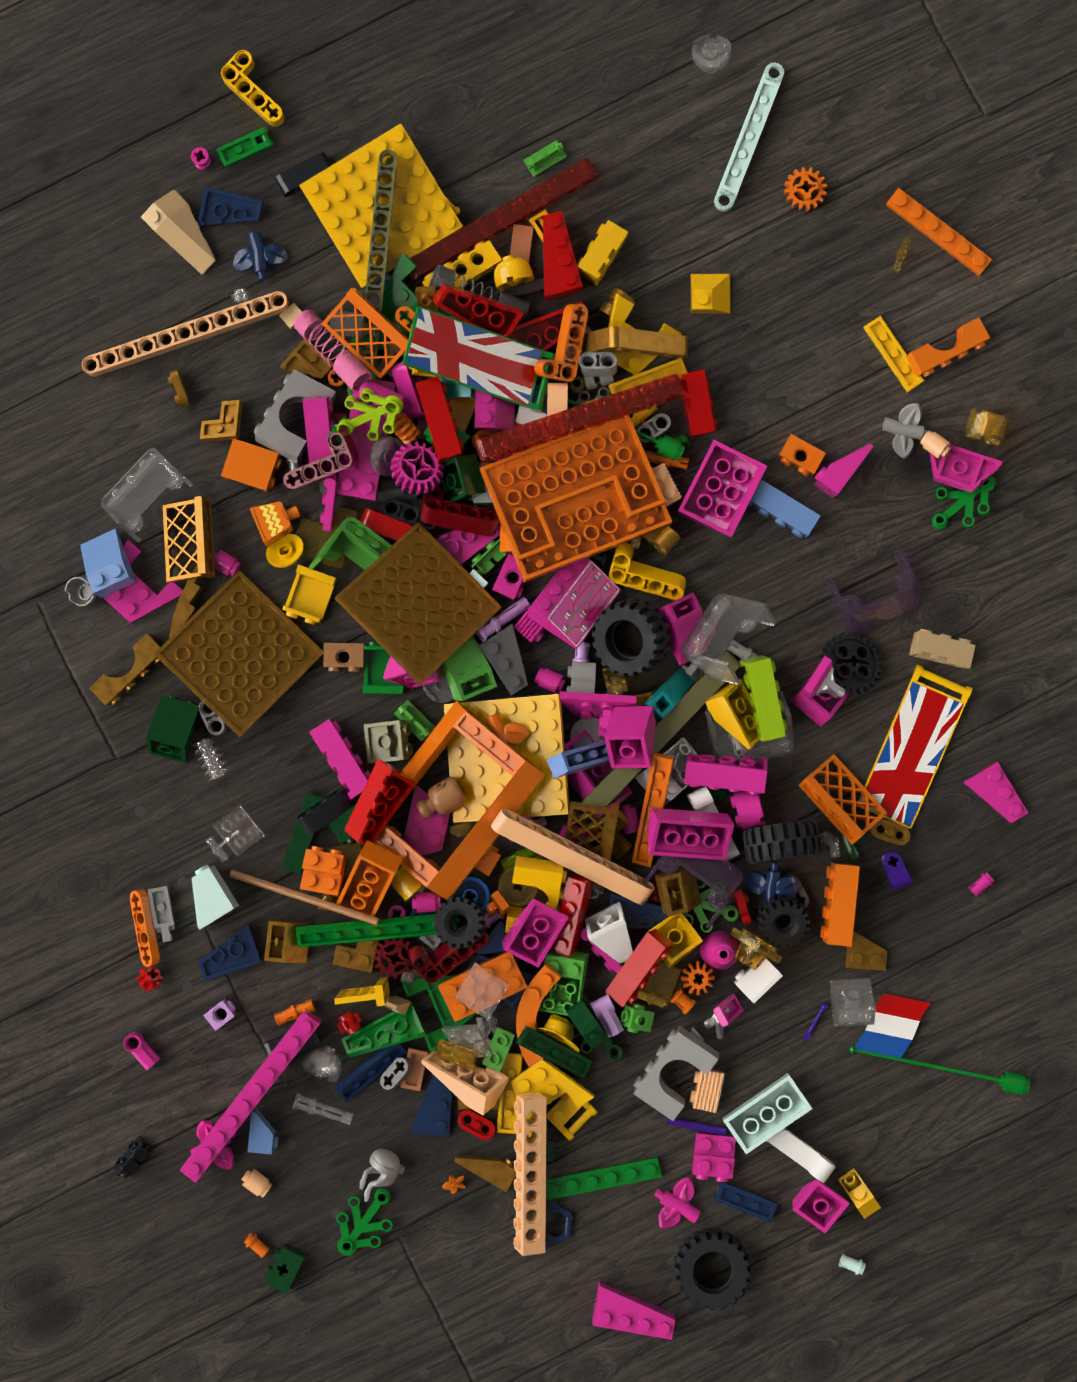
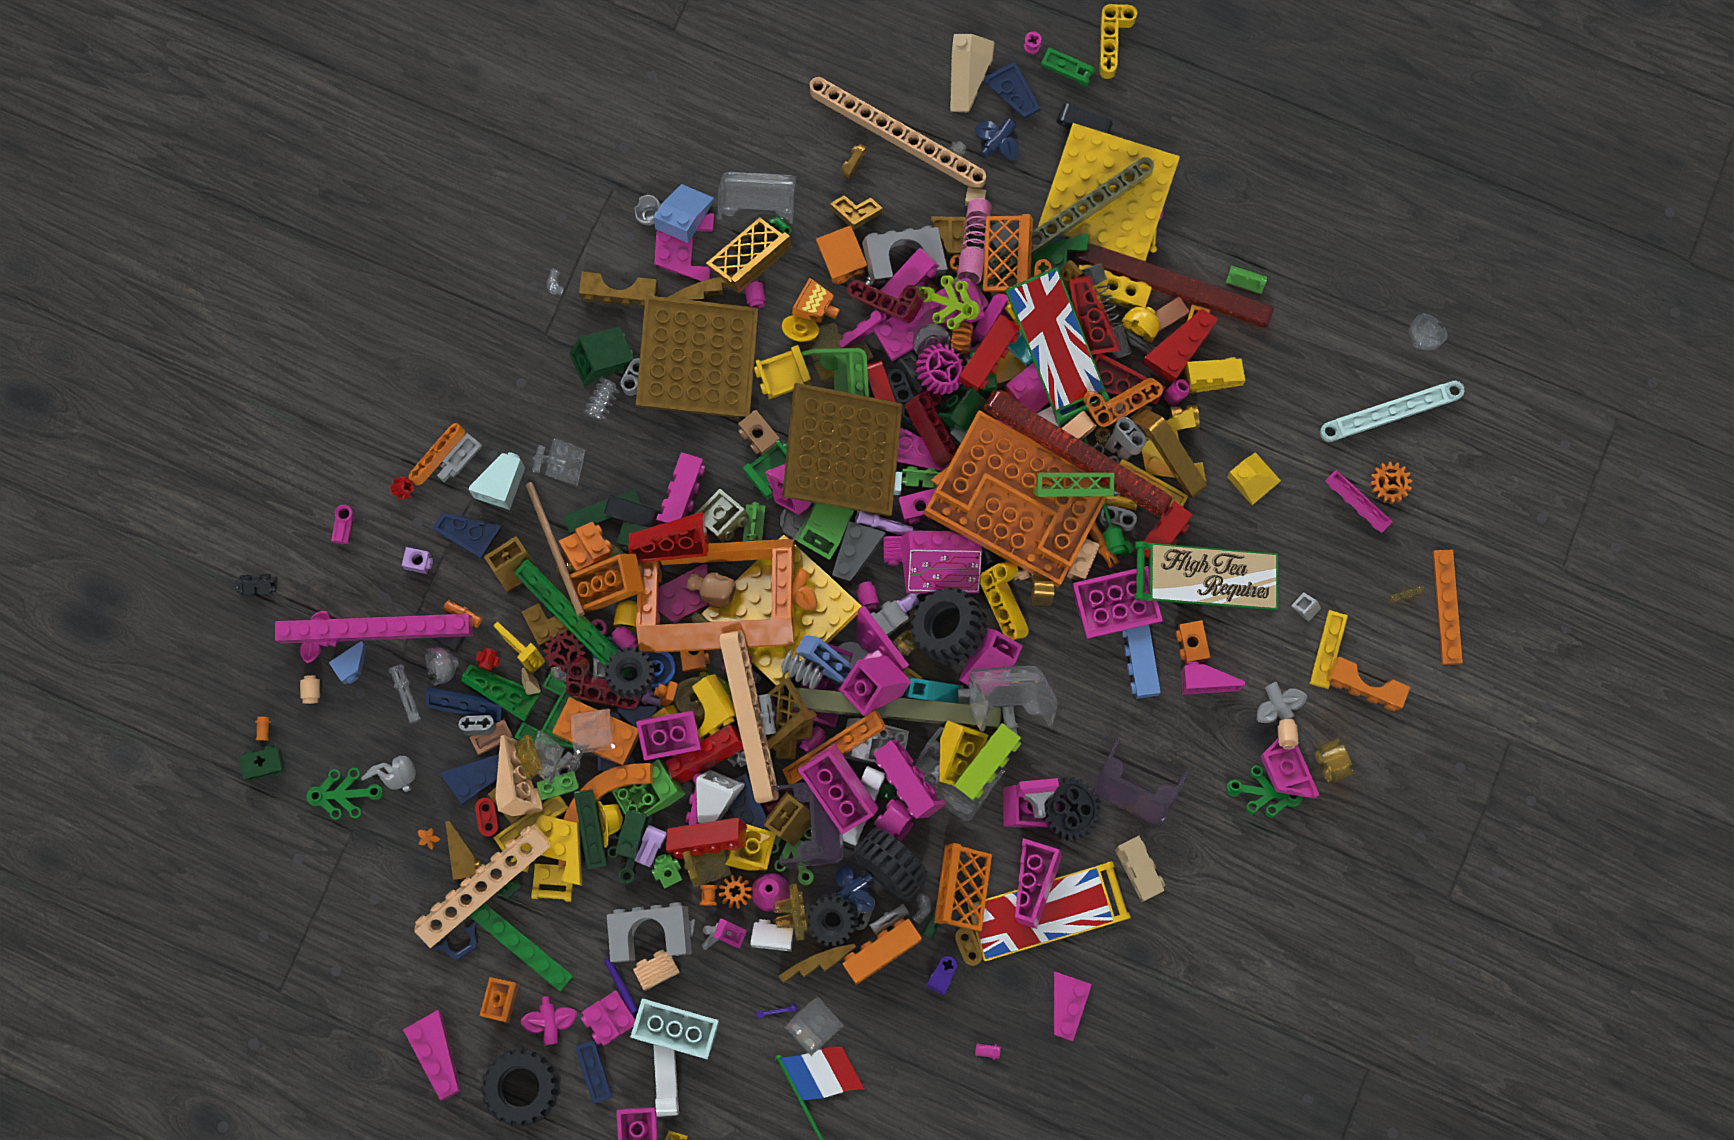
camera: 50 degrees right, 10 degrees down
red plate [733,889,751,924] -> none
pearl gold wing [845,931,887,971] -> none
none -> orange slope [479,977,520,1023]
none -> clear arm [546,269,564,296]
none -> light grey pin [758,694,776,734]
none -> green arm [769,216,791,235]
none -> pearl gold slope [779,944,856,983]
none -> light grey piece [781,650,825,689]
none -> light grey pin [869,904,909,935]
none -> dark pink wedge [1015,838,1063,929]
none -> bright green fence [1034,473,1114,497]
none -> flag [1134,541,1278,610]
none -> dark pink brick [1164,379,1190,406]
none -> light grey slope [1291,592,1321,621]
none -> dark pink plate [1325,470,1393,533]

